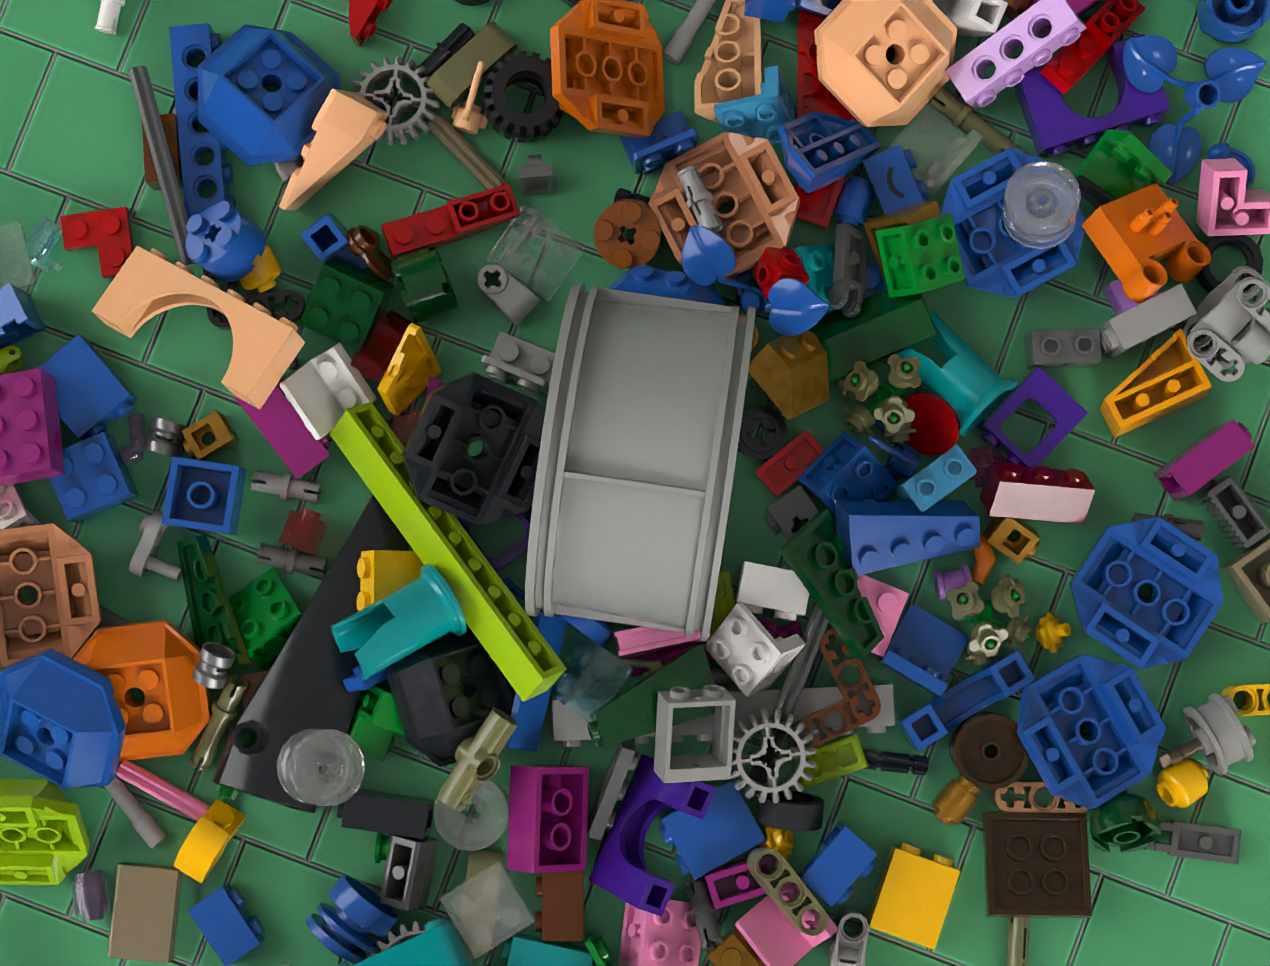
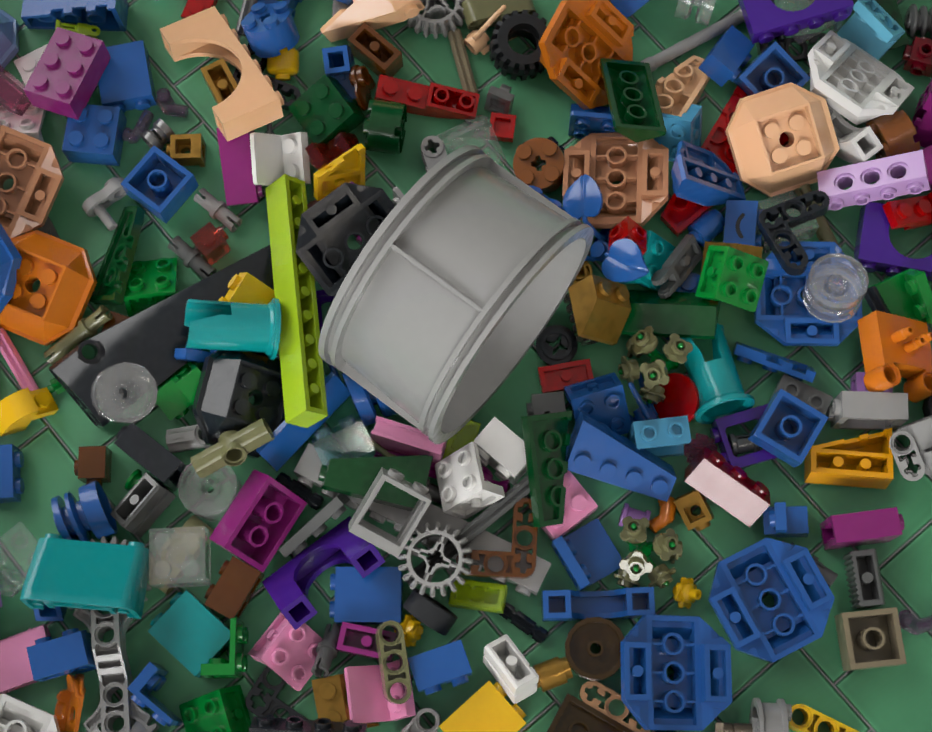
camera: 30 degrees right, 10 degrees down
flat silver wheel [192,642,236,689] -> none
light grey pin [677,166,723,232] -> none
none -> reddish brown brick [74,446,112,486]
none -> clear purple arm [156,88,189,118]
none -> light grey piece [165,424,211,453]
none -> pearl gold brick [200,58,238,104]
none -> black axle [275,472,324,510]
none -> reddish brown brick [347,22,403,77]
none -> white brick [483,634,539,704]
none -> red plate [488,112,516,143]
none -> dark green slope [600,58,666,143]
none -> dark grey bush [728,430,760,457]
none -> blue wing [733,341,816,383]
none -> blue brick [748,389,829,468]
none -> black beam [757,190,830,276]
none -> blue brick [763,502,809,538]

